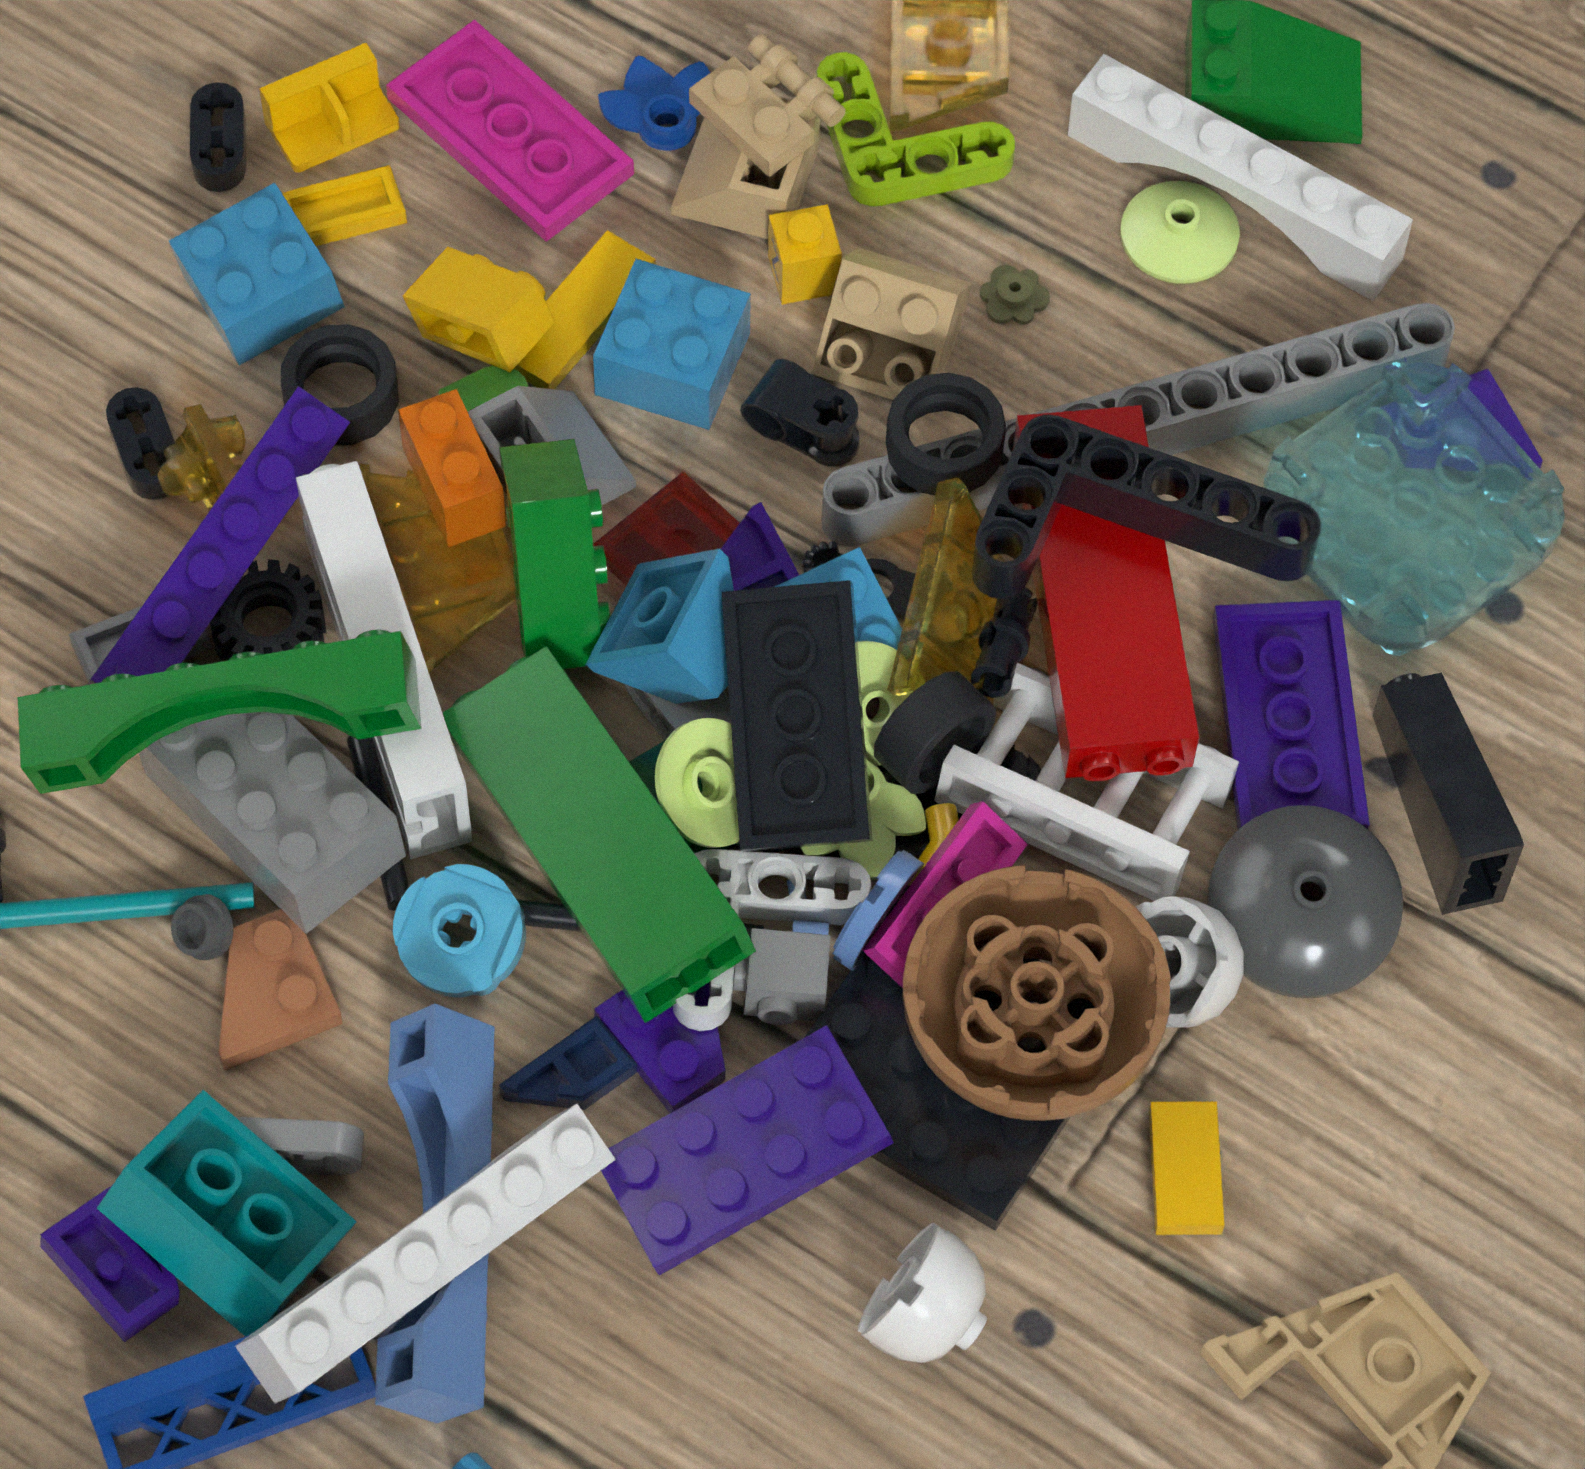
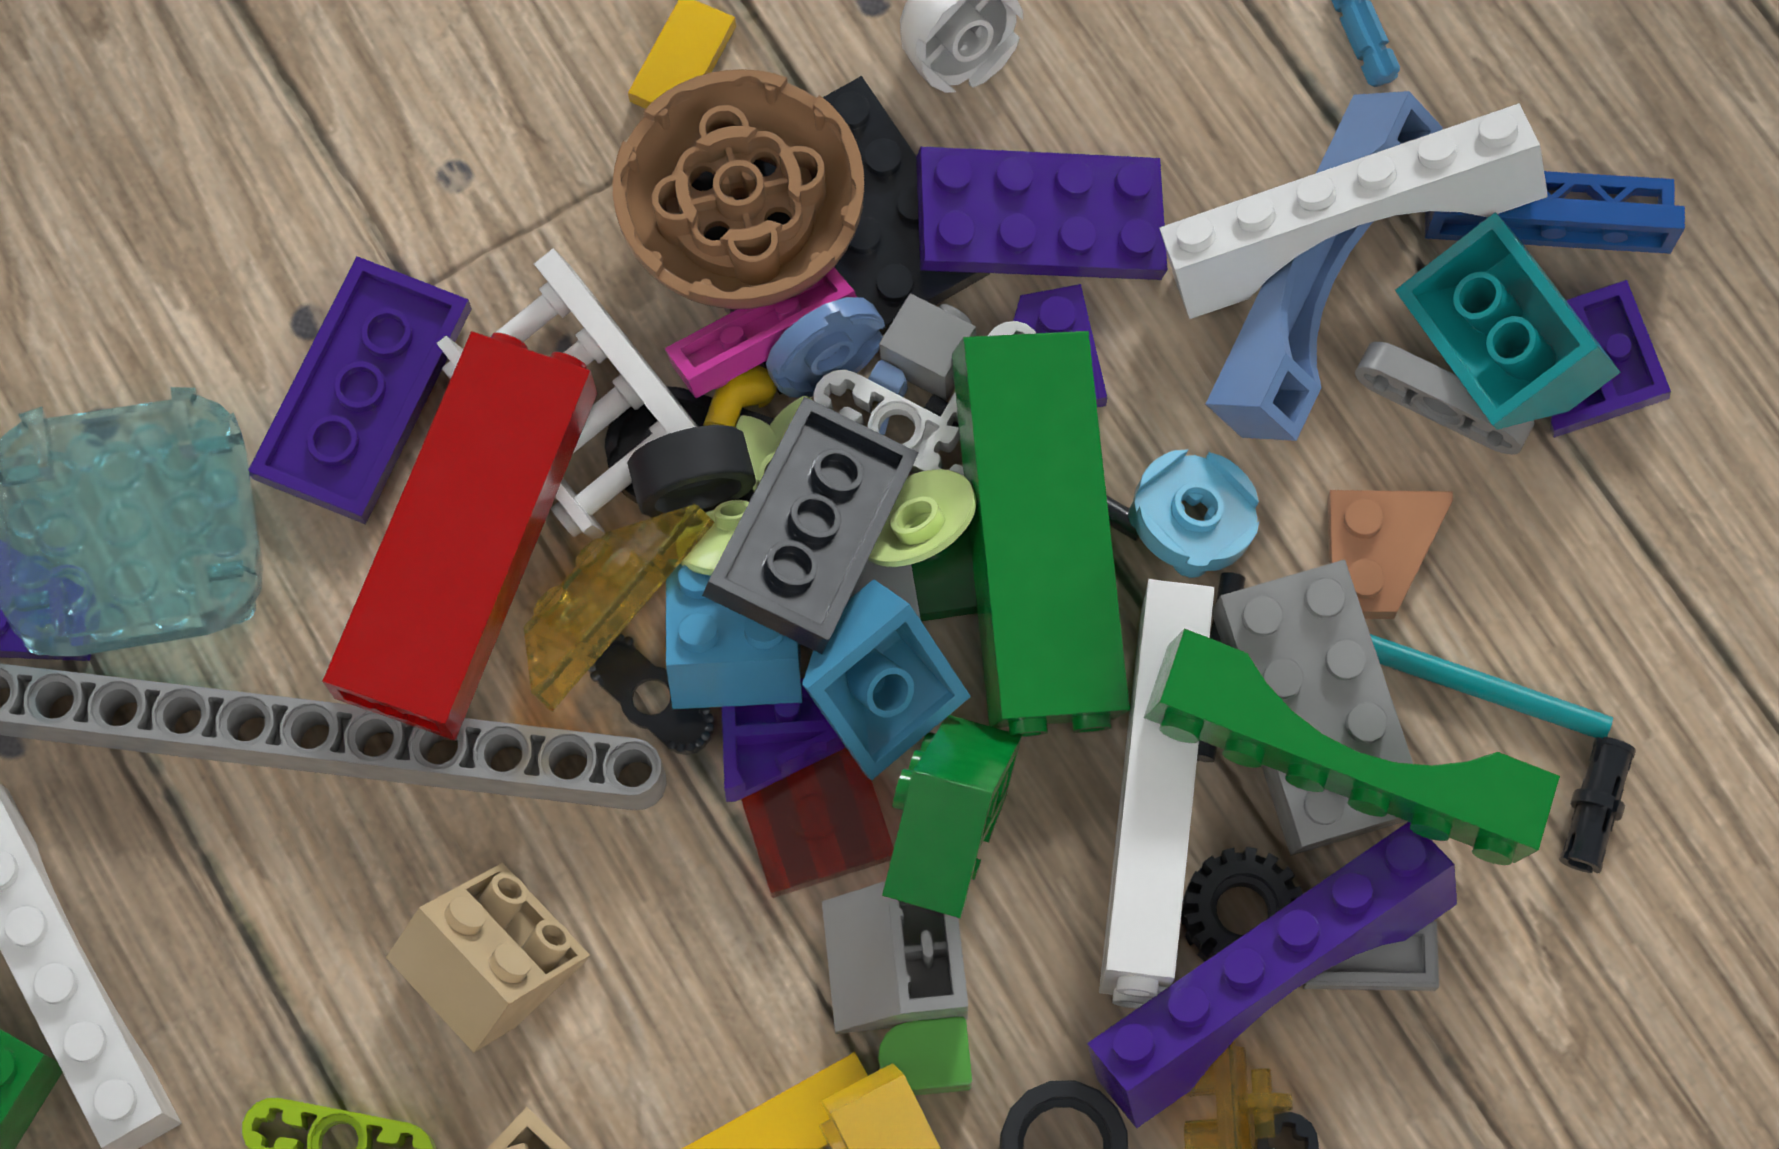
camera: 150 degrees left, 10 degrees up
dark grey plate [171,894,233,960] -> none
clear yellow wing [358,463,516,673] -> none
orange brick [398,389,506,547] -> none
dark blue tile [499,1016,637,1110] -> none
dark azure brick [593,259,751,430] -> none
black piece [740,359,860,466] -> none
yellow brick [768,204,842,305] -> none
black tyre [886,372,1006,497] -> none
black pin [971,587,1038,698] -> none
black beam [972,414,1321,599] -> none
olive plant [980,265,1050,324] -> none
yellowish green dish [1120,181,1240,284] -> none
white cylinder [1135,896,1244,1028] -> none
dark grey dish [1207,805,1403,998] -> none
black slope [1372,672,1524,915] -> none

